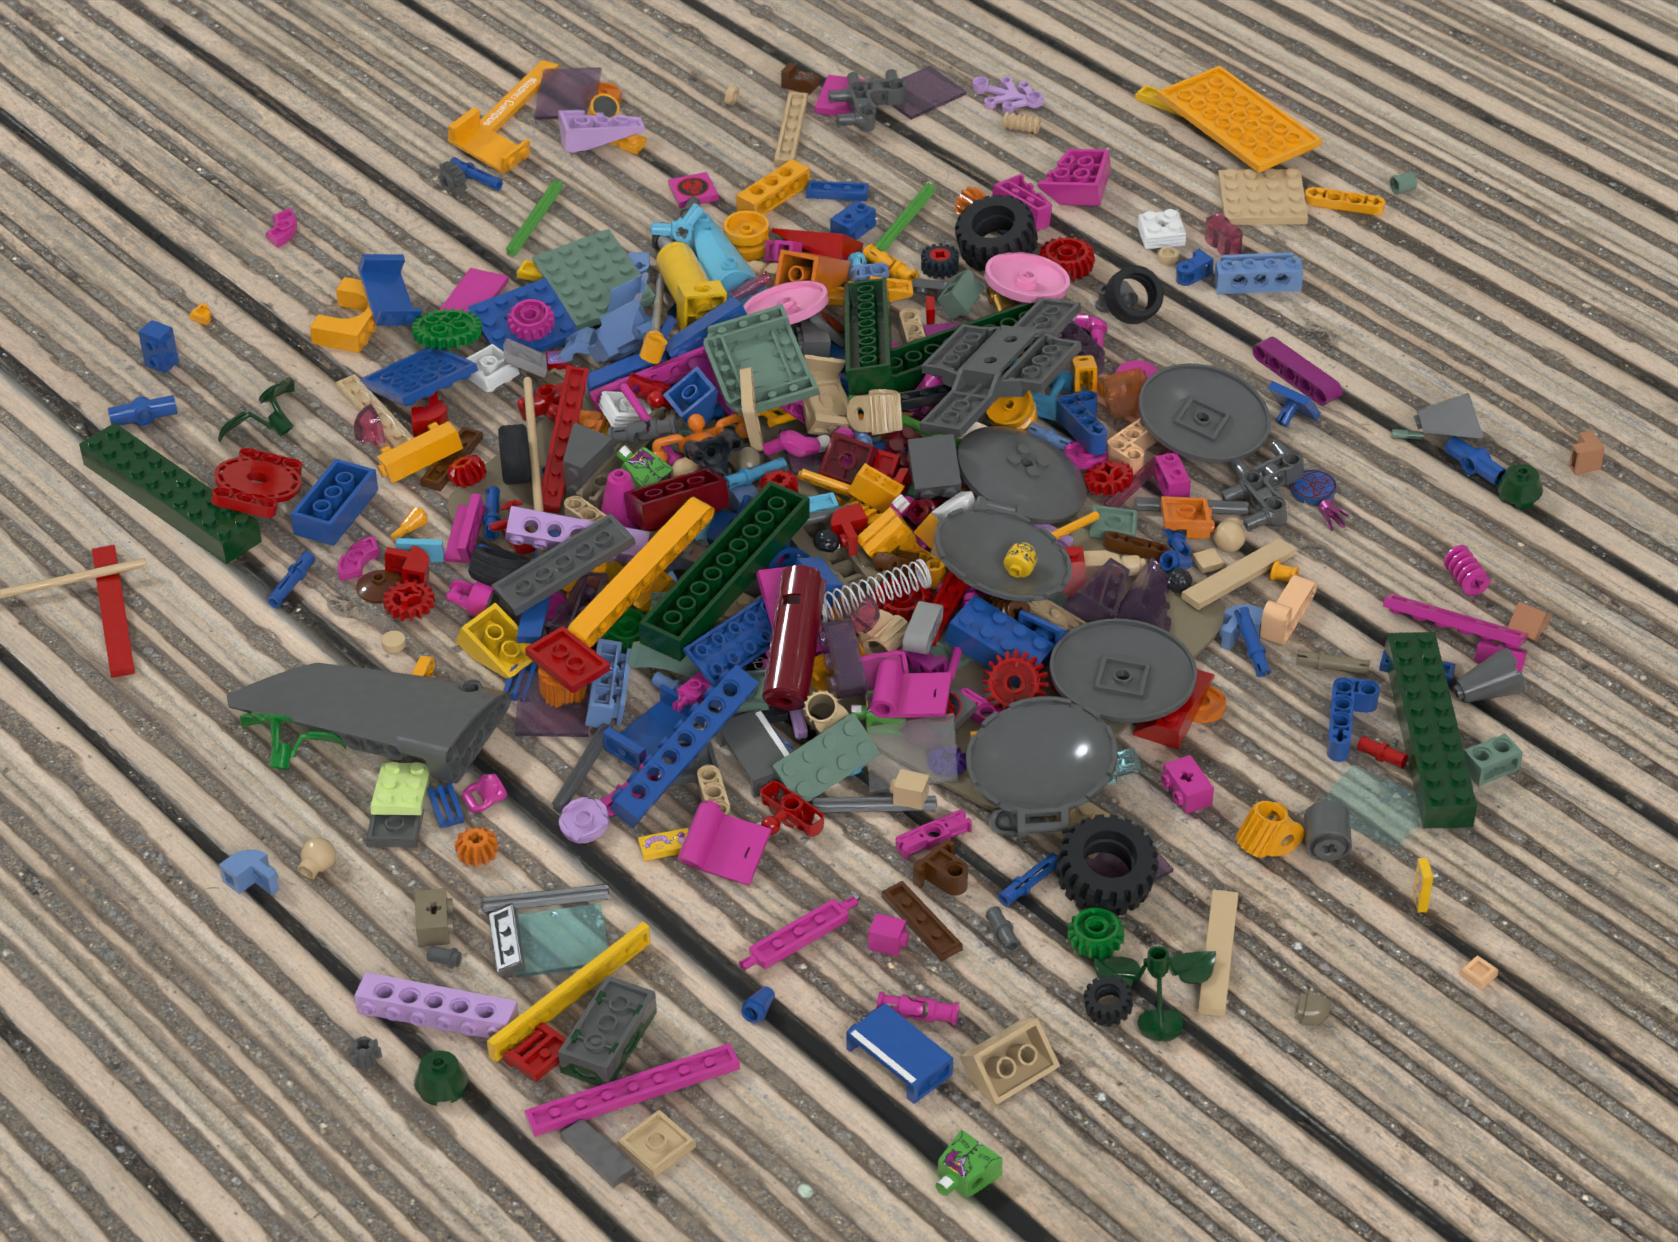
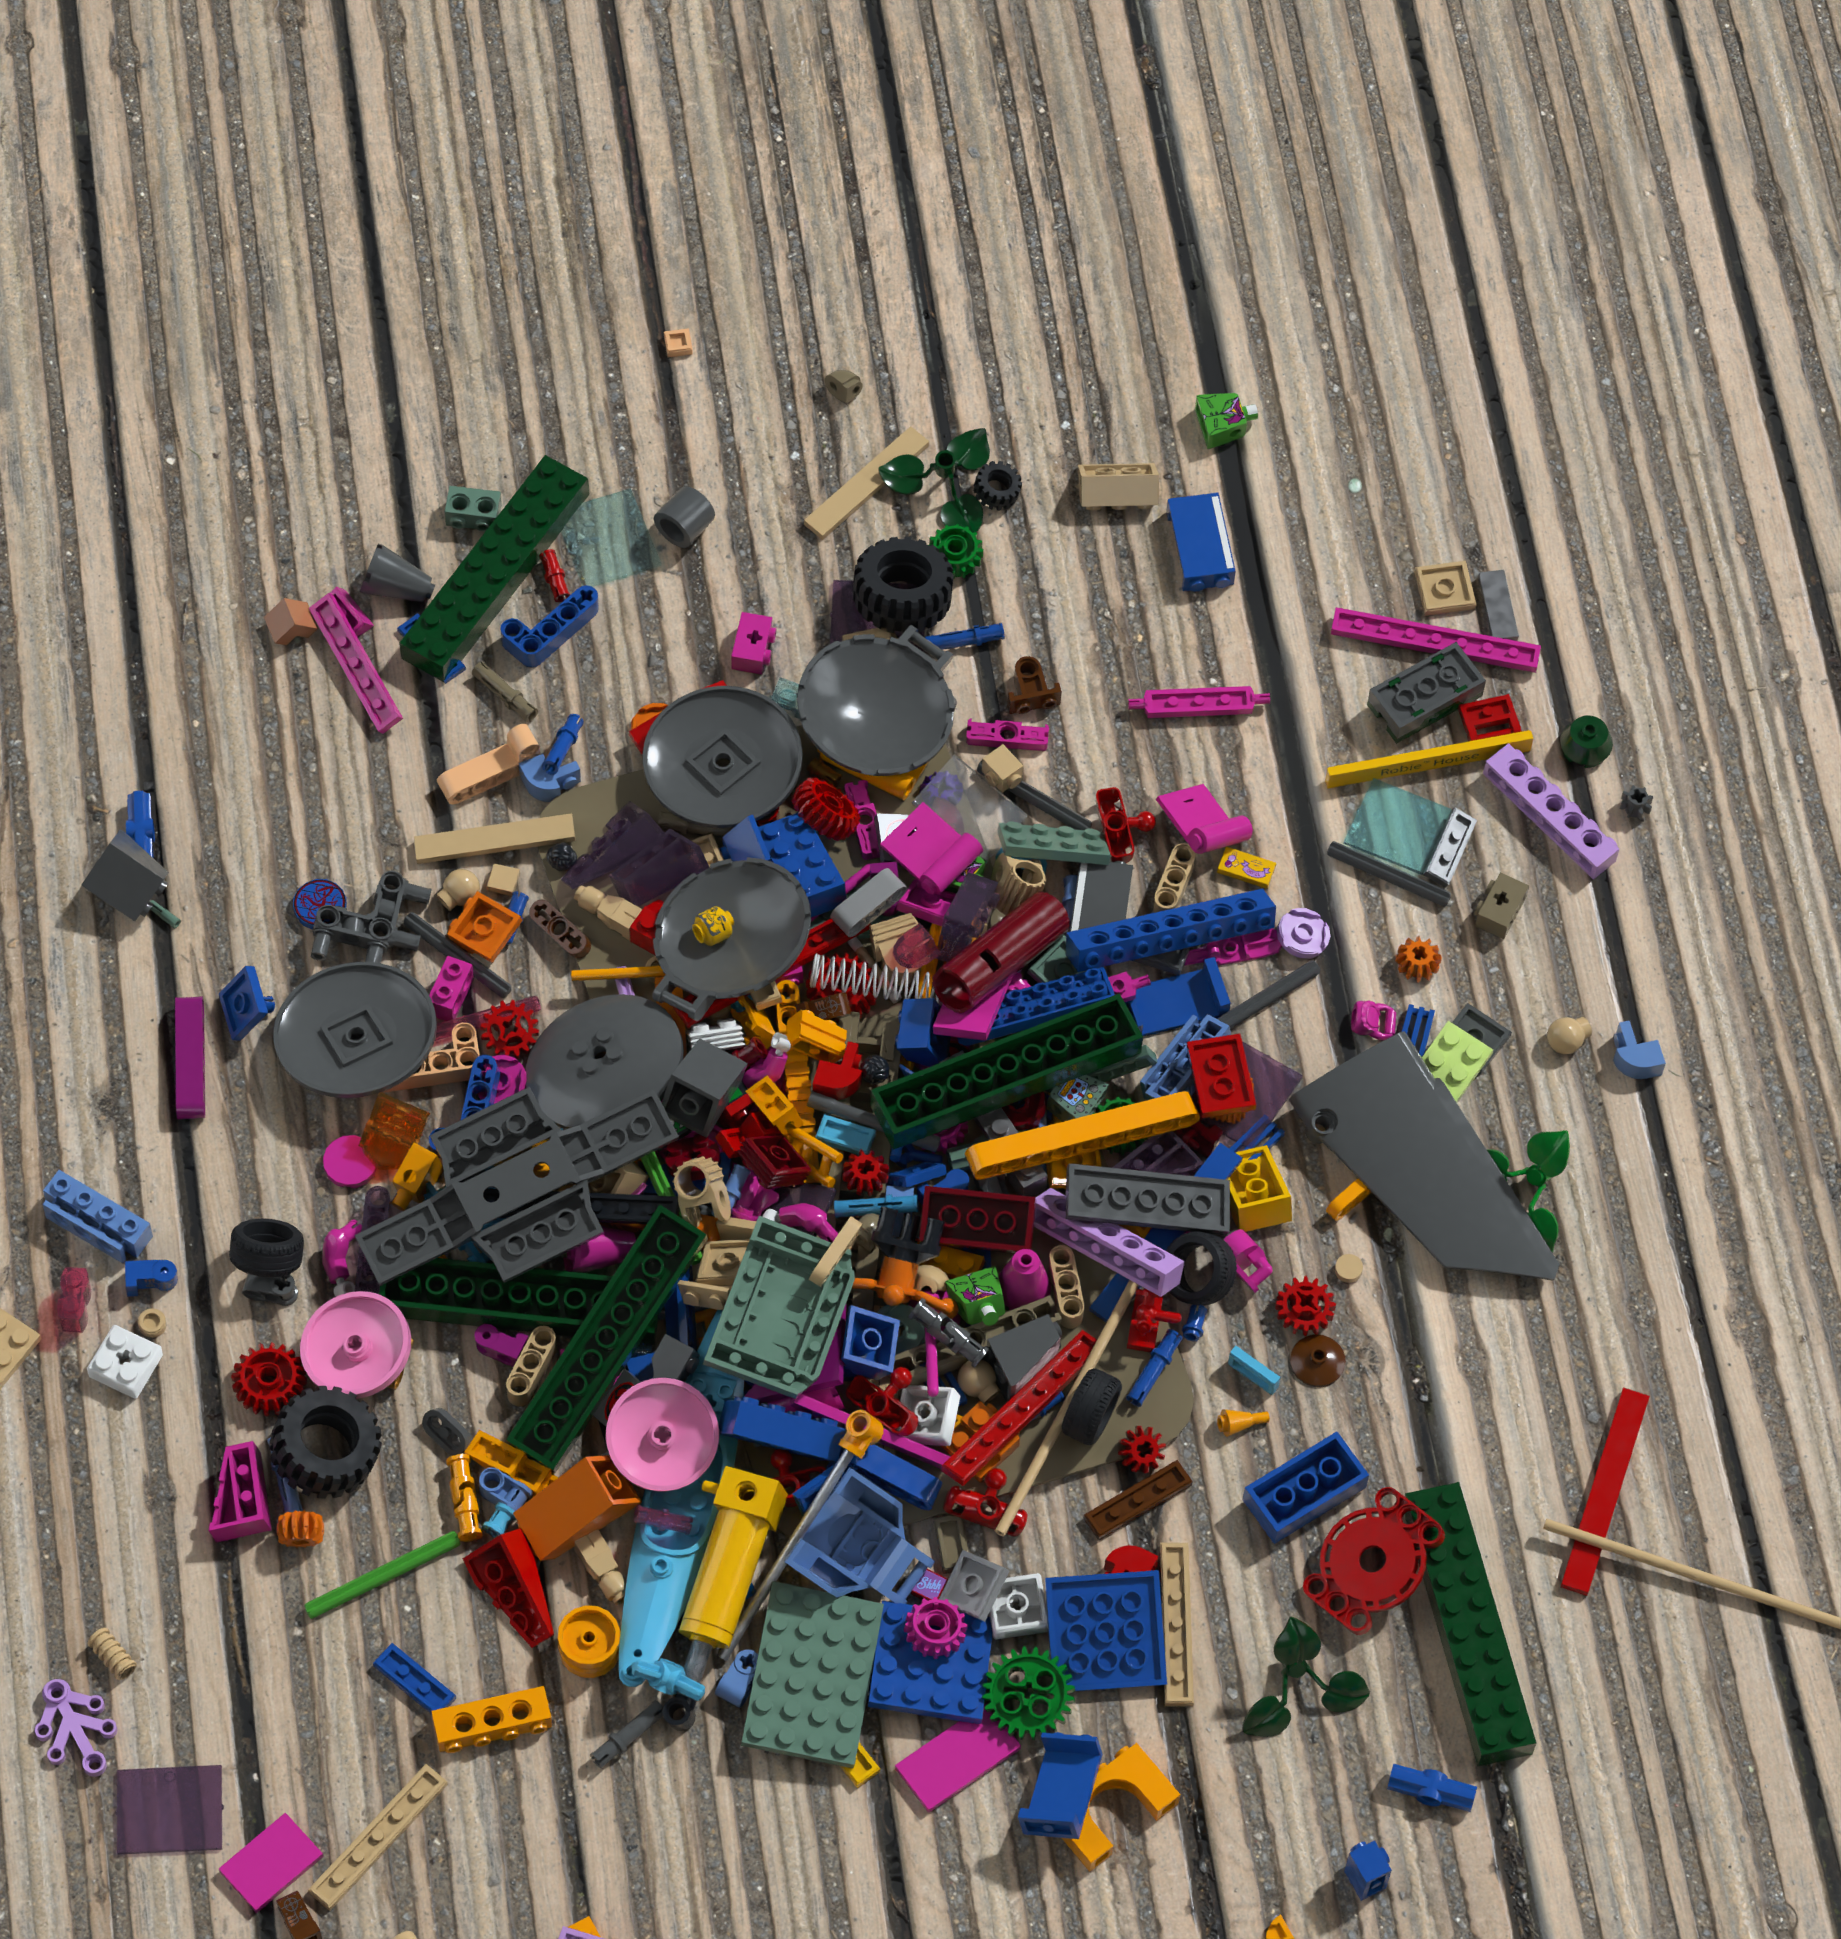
camera: 150 degrees left, 20 degrees up
blue pin [267,551,315,608] -> none
dark pink tile [338,536,380,581] -> none
clear pink brick [354,404,385,445] -> none
light orange brick [377,421,463,484] -> none
red brick [385,546,429,586] -> none
dark grey pin [426,945,462,969] -> none
dark pink panel [444,494,485,563] -> none
bright green axle [506,180,563,257] -> none
tile [668,172,719,208] -> none
blue cone [741,986,775,1023] -> none
dark pink brick [764,240,803,262] -> none
dark grey pin [828,69,907,132] -> none
blue brick [830,200,876,240] -> none
dark pink brick [868,913,910,956] -> none
dark pink piece [876,991,960,1026] -> none
reddish brown tile [881,881,963,962] -> none
black wheel [921,243,959,279] -> none
red tile [926,296,935,325] -> none
sand green brick [937,269,984,319] -> none
dark grey pin [985,906,1021,953] -> none
dark pink wedge [1037,149,1111,206] -> none
sand green tile [1089,505,1138,539] -> none
blue cone [1160,550,1192,573] -> none
light orange piece [1235,801,1305,858] -> none
light orange bush [1270,560,1300,583] -> none
flat silver piece [1318,499,1349,531] -> none
yellow tile [1413,858,1433,913] -> none
dark pink piece [1444,545,1491,596] -> none
dark green cone [1497,464,1543,509] -> none
nougat piece [1569,430,1605,475] -> none

